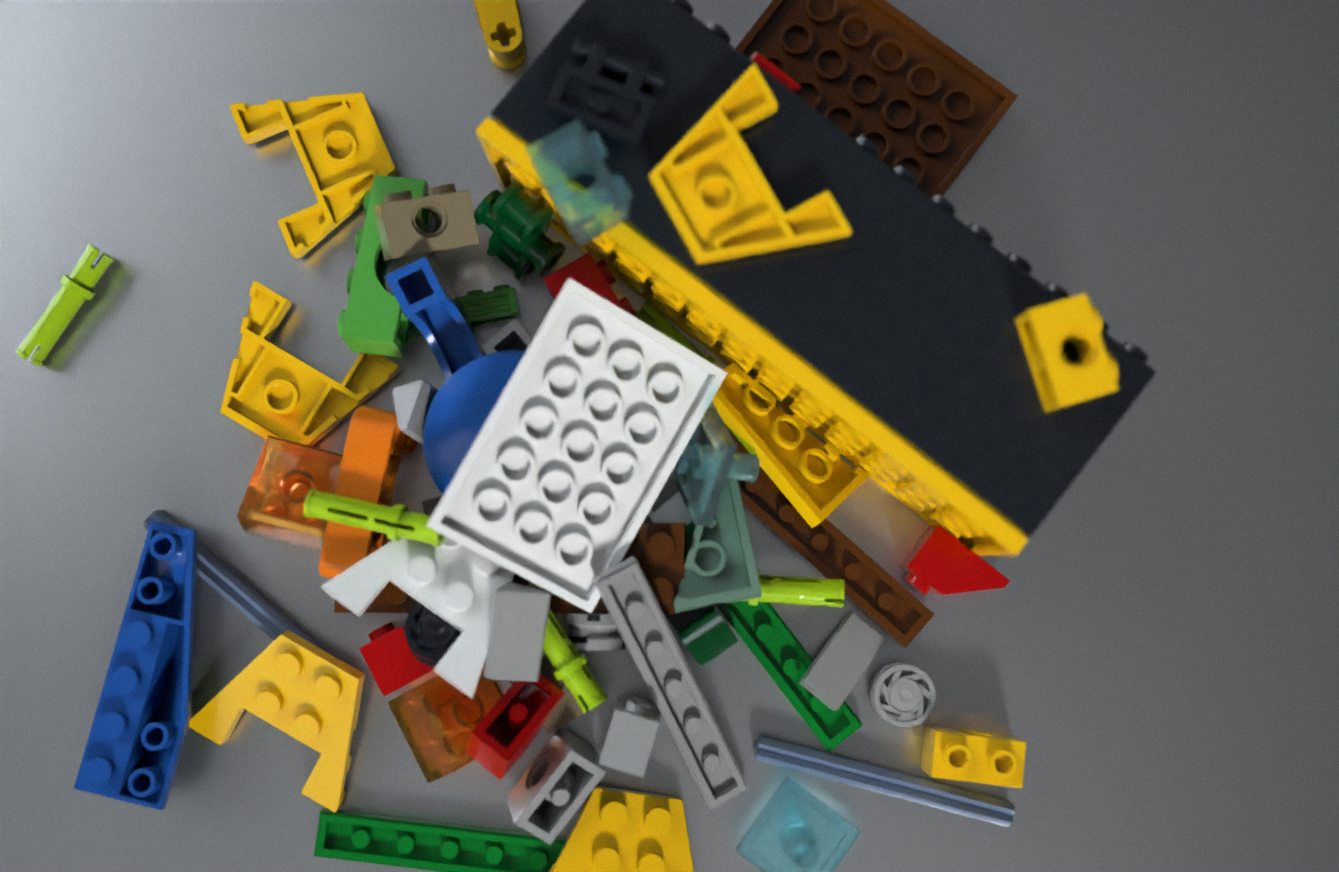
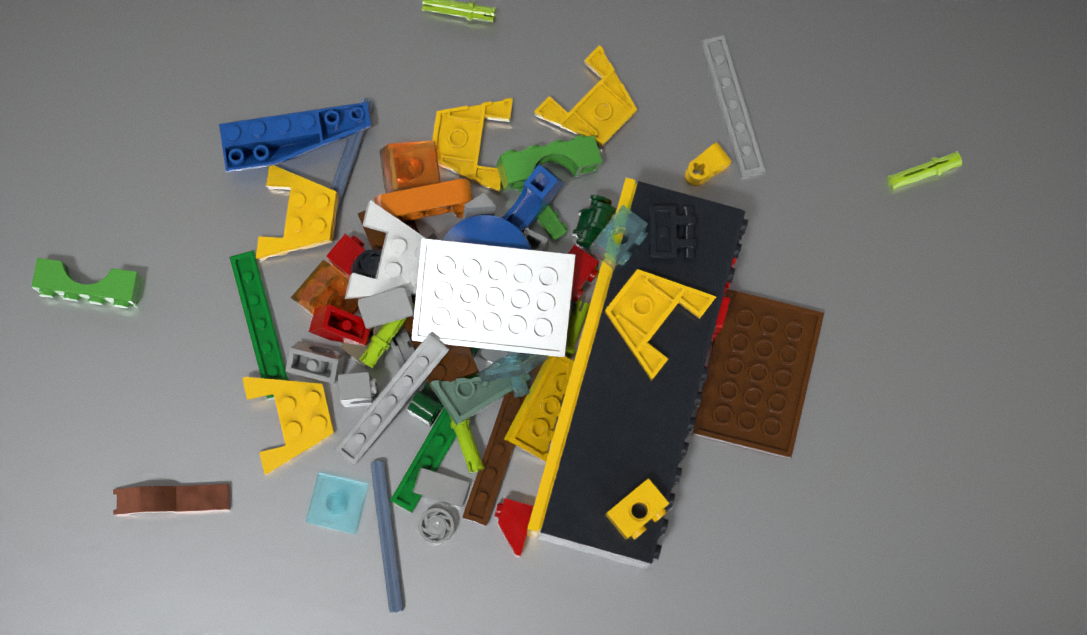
camera: 65 degrees right, 5 degrees down
lime pin [303,488,445,547] -> none
dark tan brick [373,184,480,261] -> none
yellow brick [920,724,1026,788] -> none

